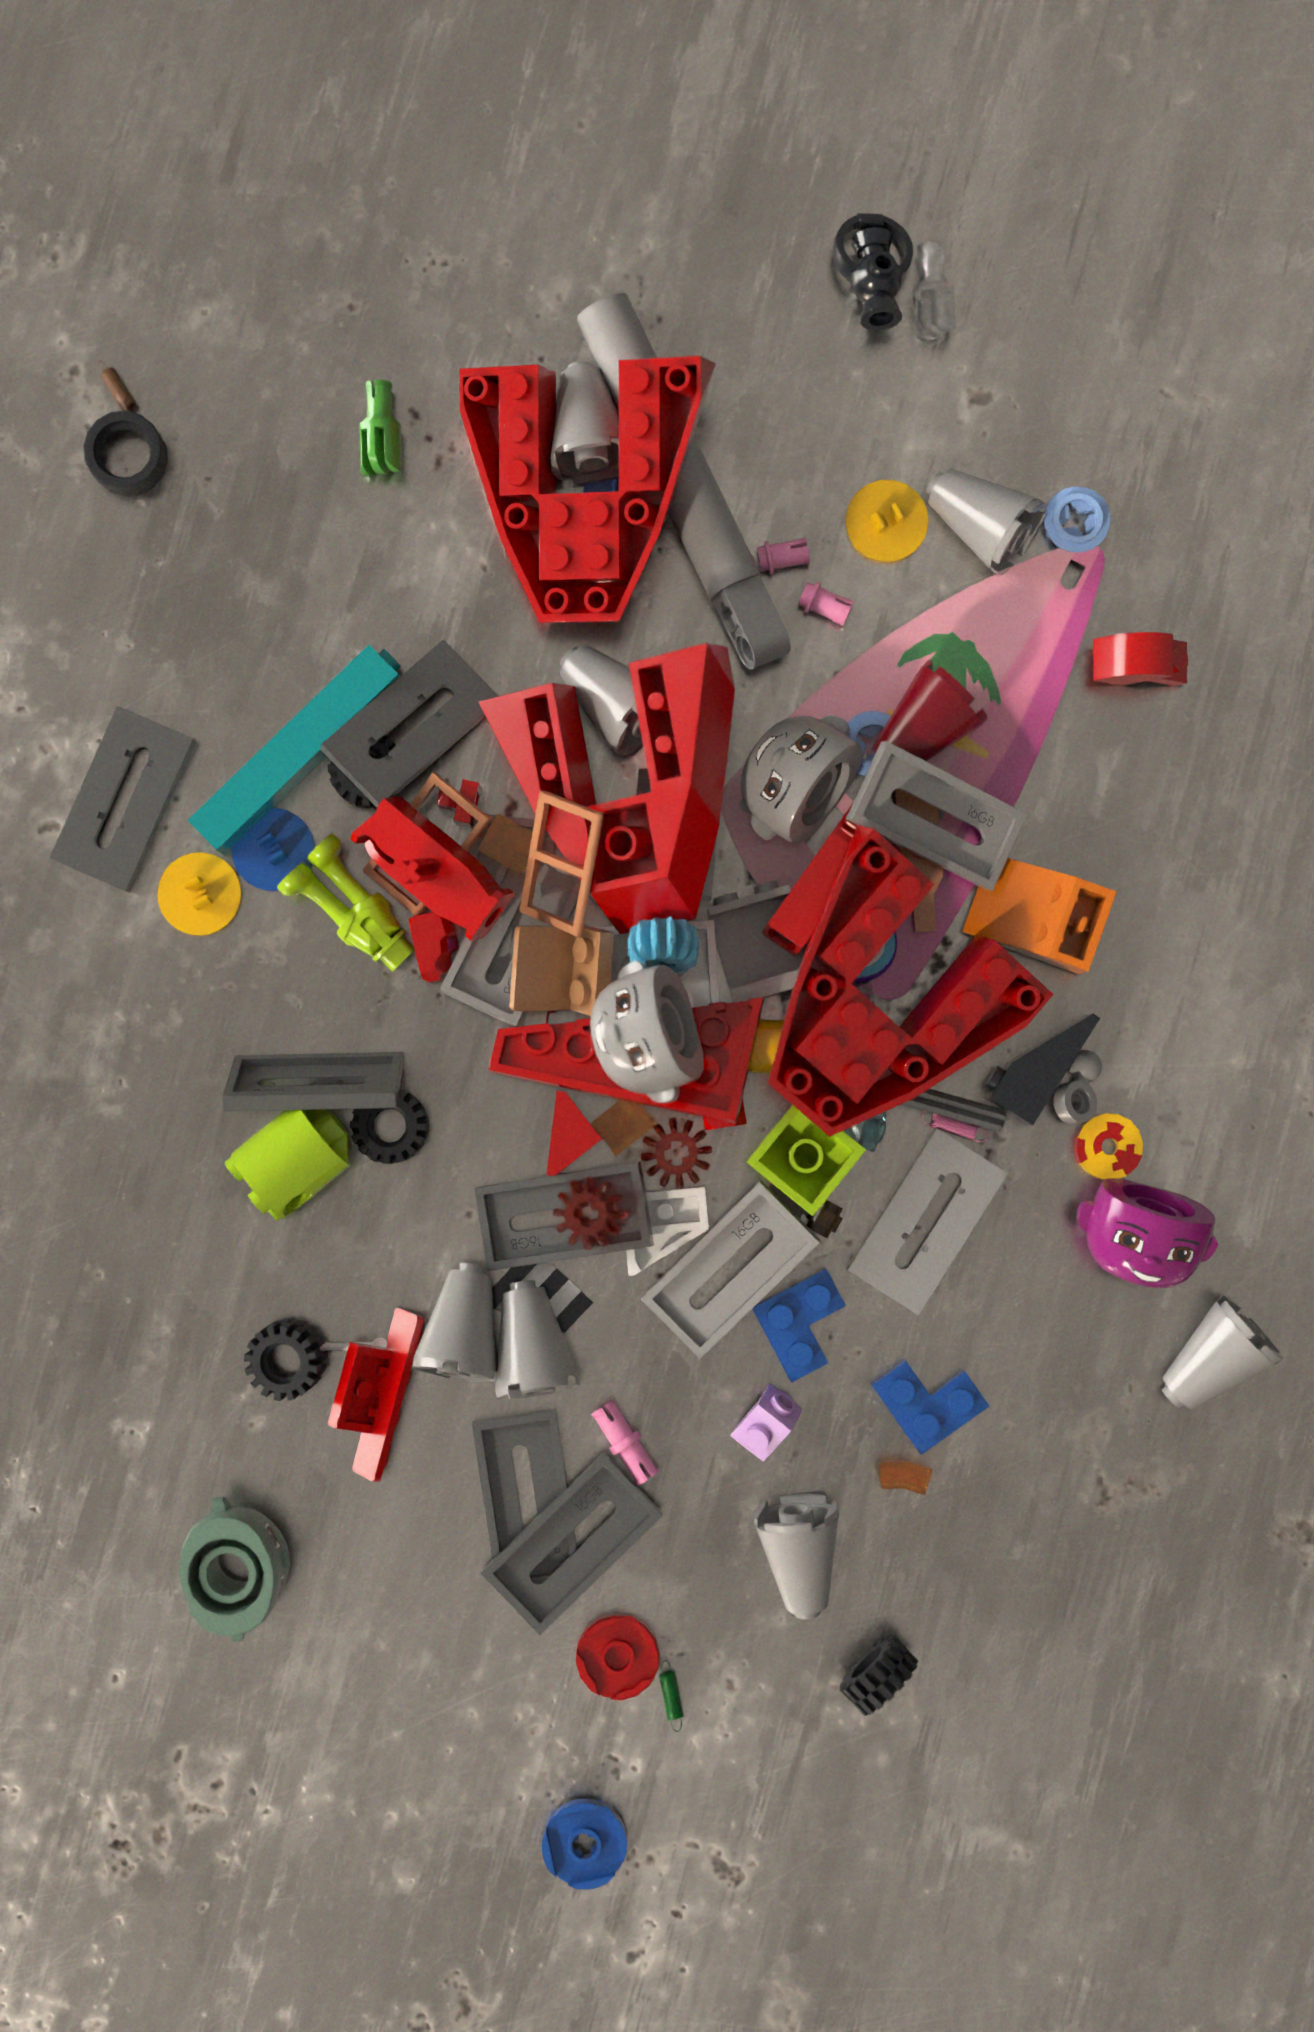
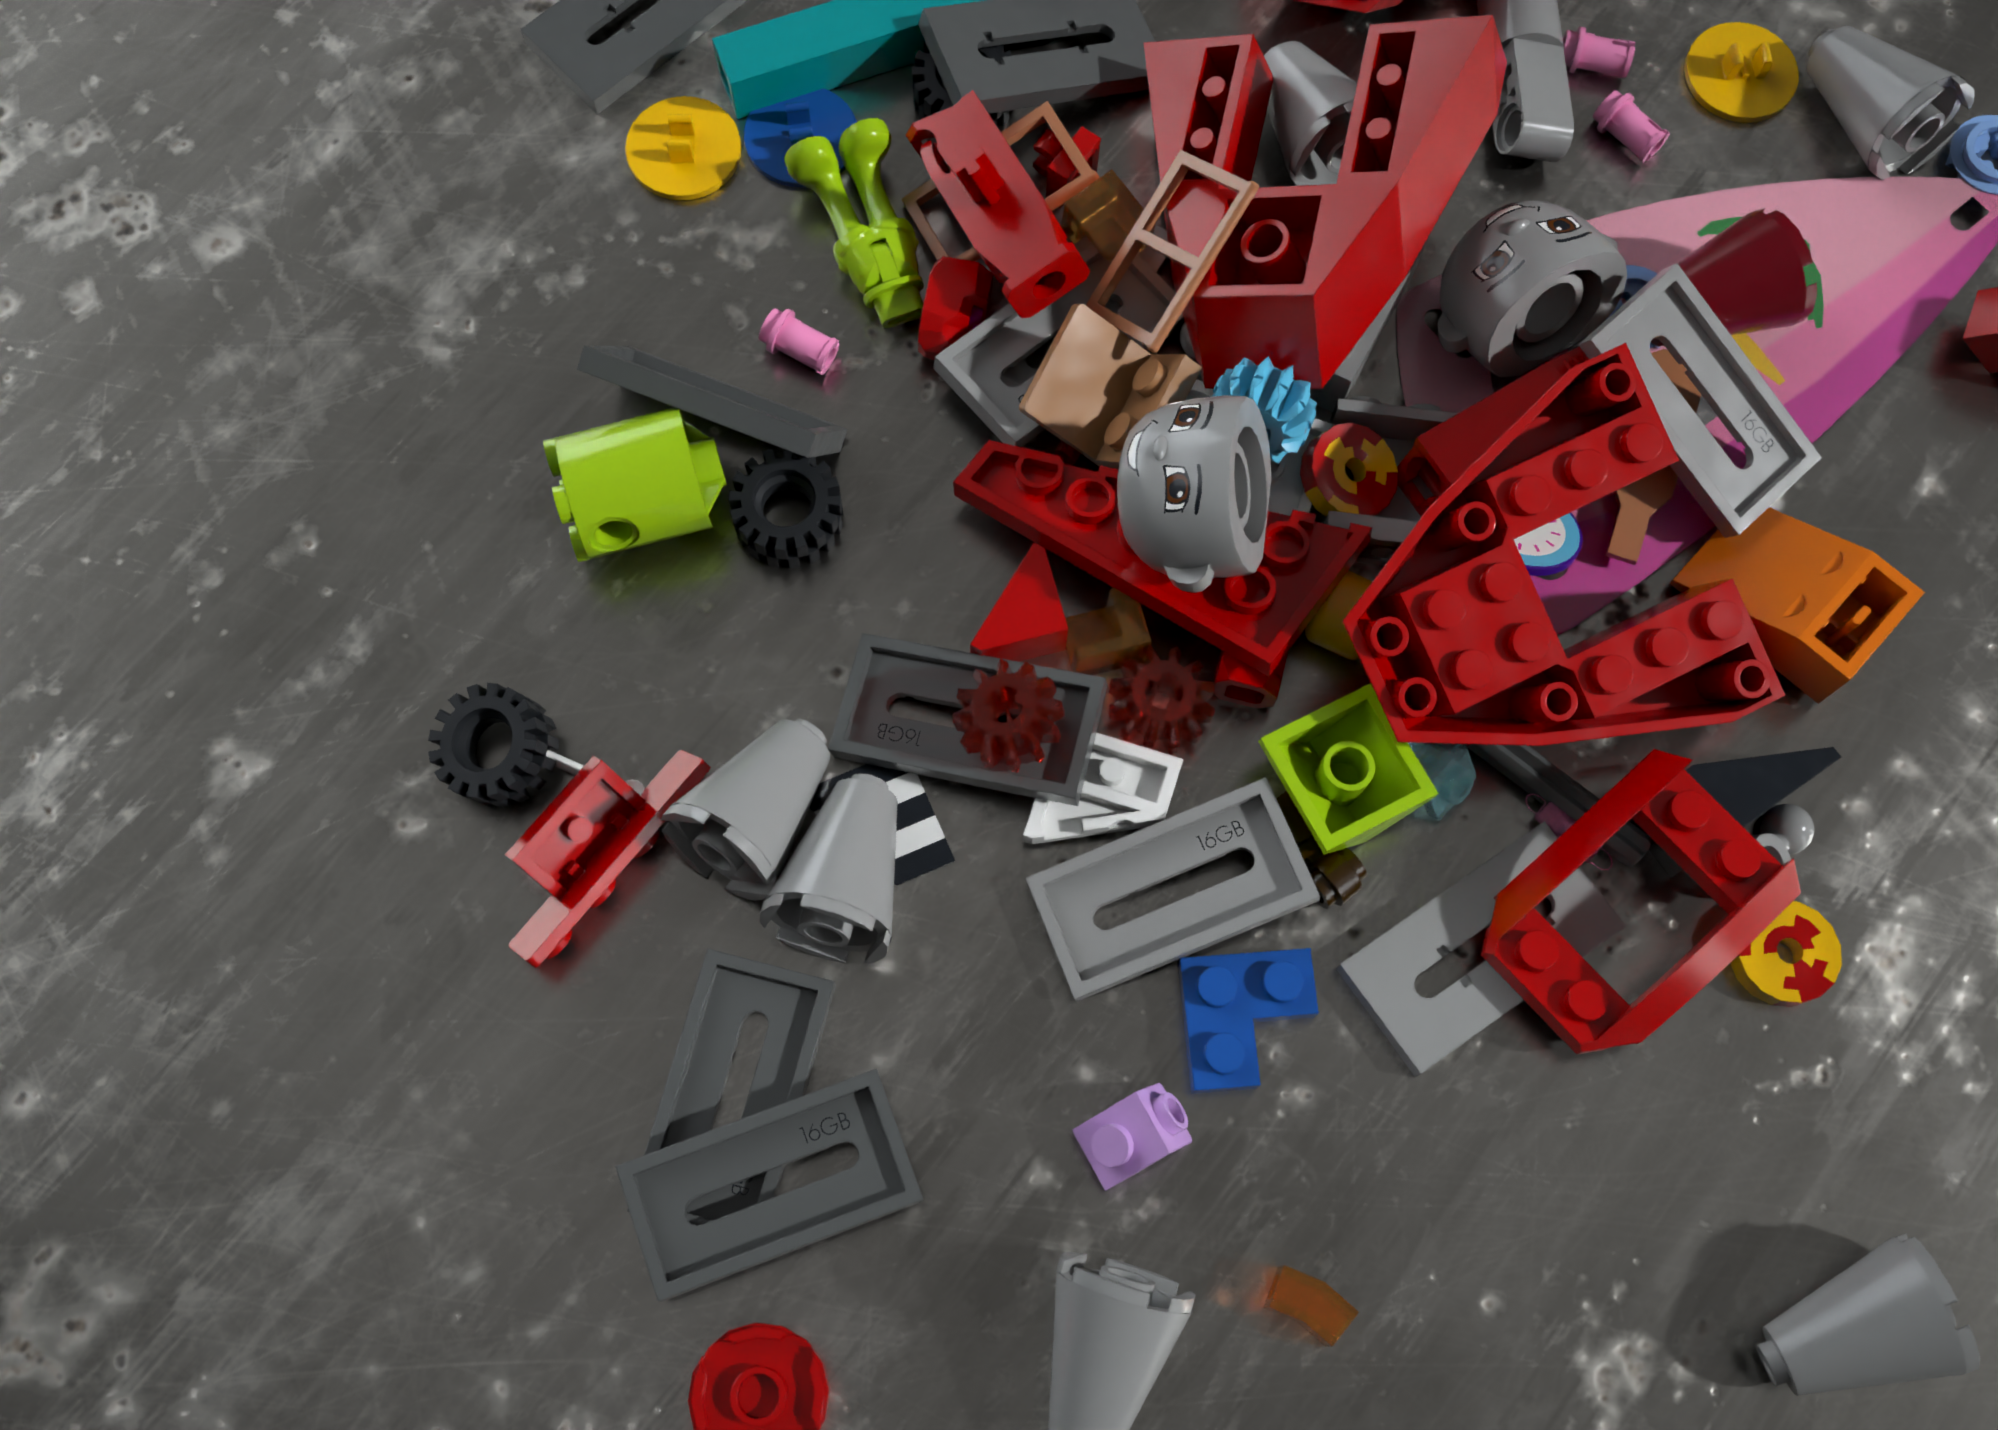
camera: 20 degrees right, 15 degrees down
sand green piece [179,1497,290,1642] -> none
bright pink pin [591,1399,659,1486] -> none
blue plate [871,1360,989,1455] -> none
magenta piece [1077,1178,1218,1288] -> none
none -> bright pink pin [759,308,840,375]
none -> piece [1300,422,1398,516]
none -> red wedge [1481,749,1801,1055]

